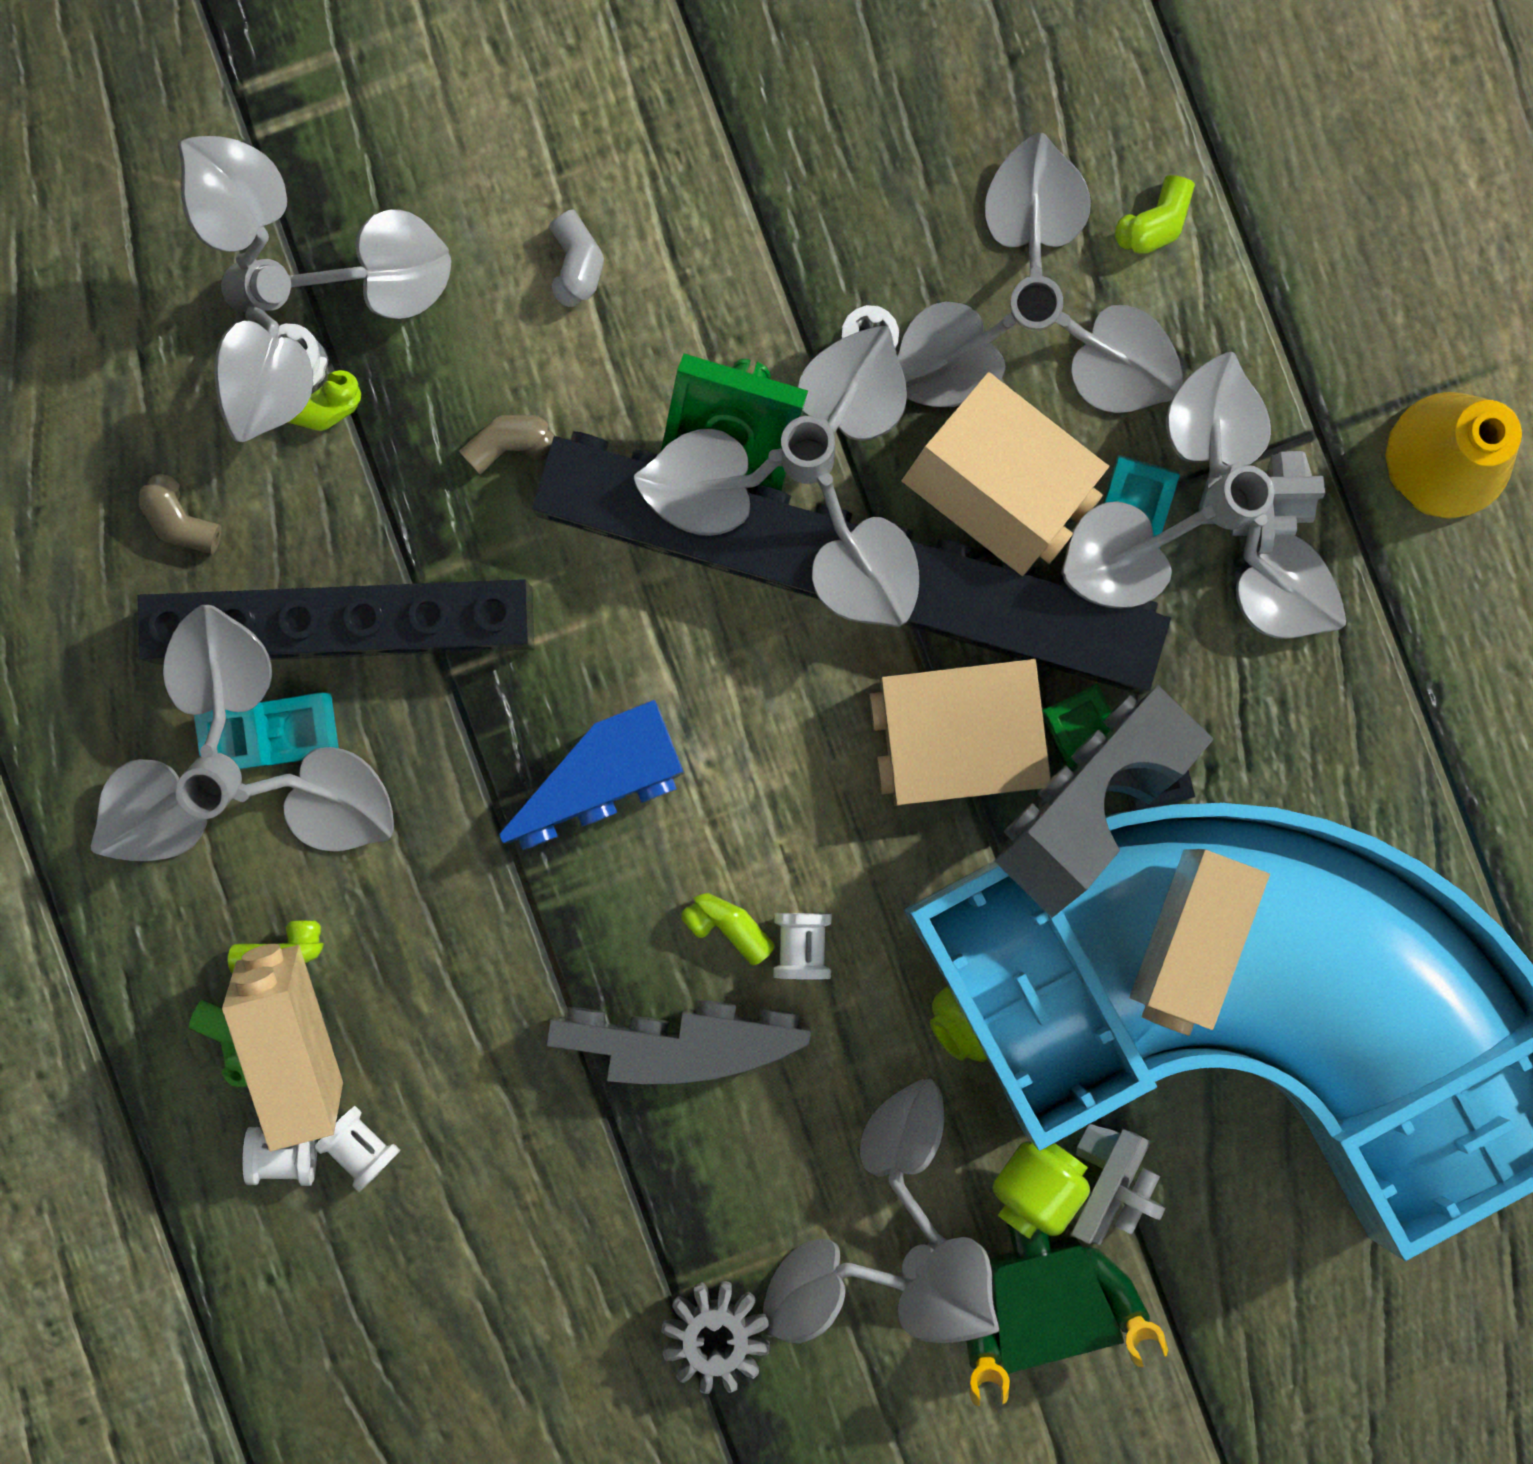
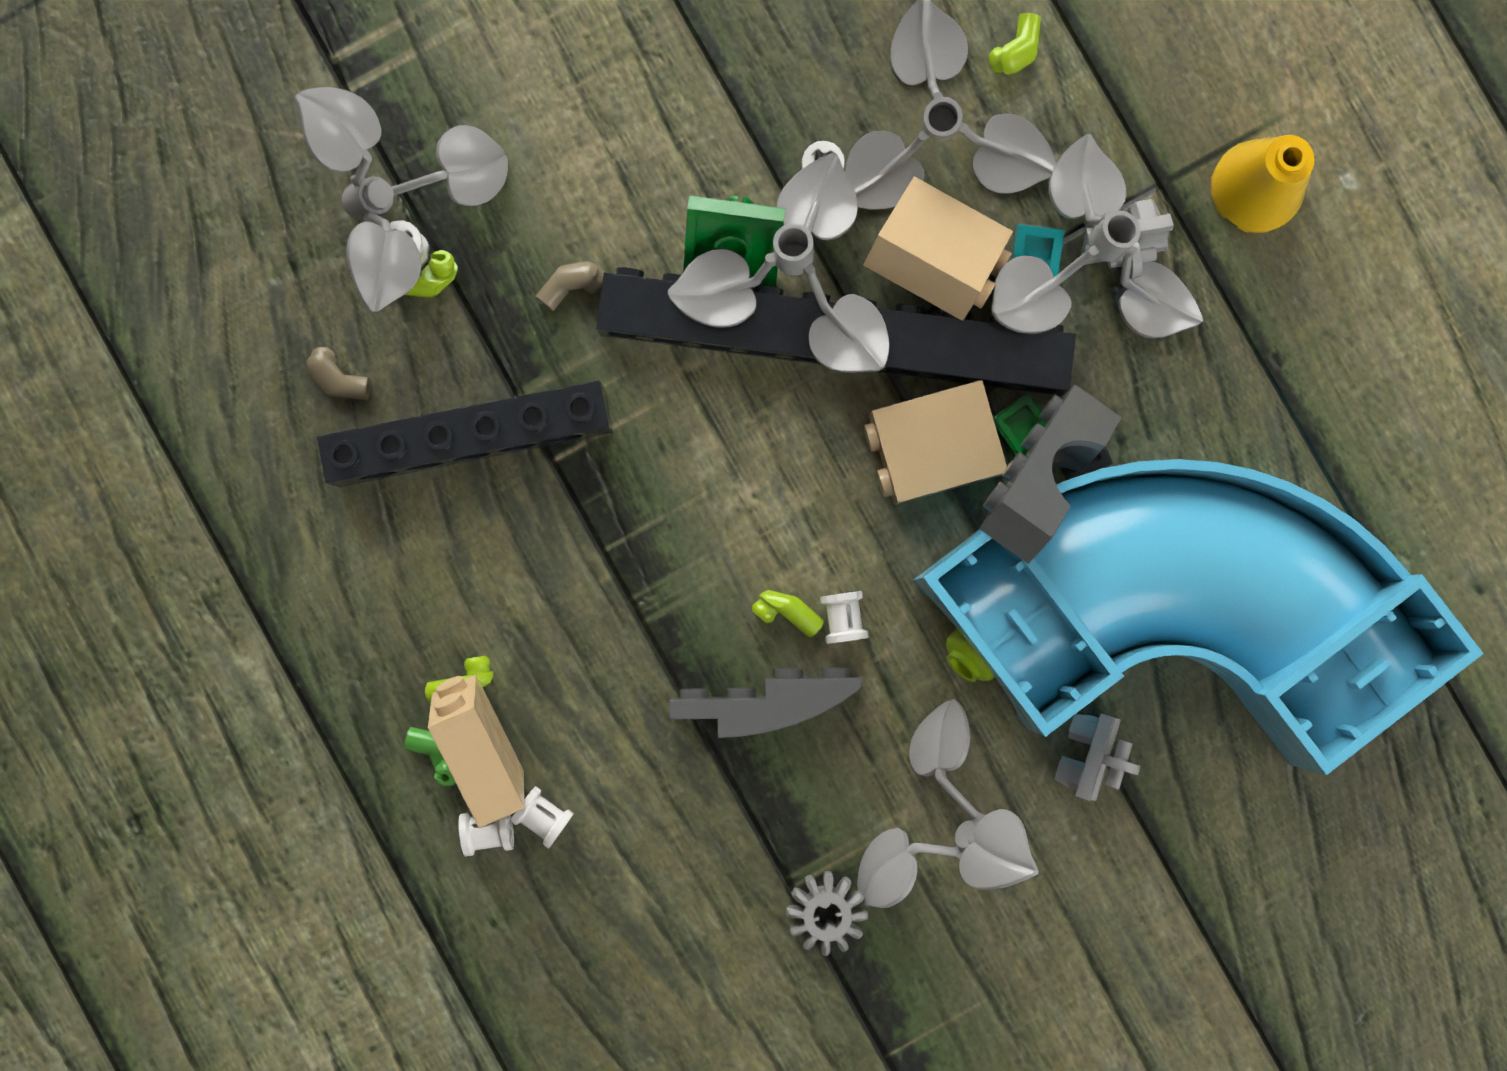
camera: 10 degrees left, 0 degrees up
light grey plant [91,605,394,861] -> none
teal slope [194,693,339,770] -> none
blue slope [499,700,685,850] -> none
light grey arm [548,209,604,307] -> none
dark green torso [966,1222,1168,1406] -> none
lime head [992,1141,1090,1239] -> none
tan brick [1129,849,1270,1036] -> none

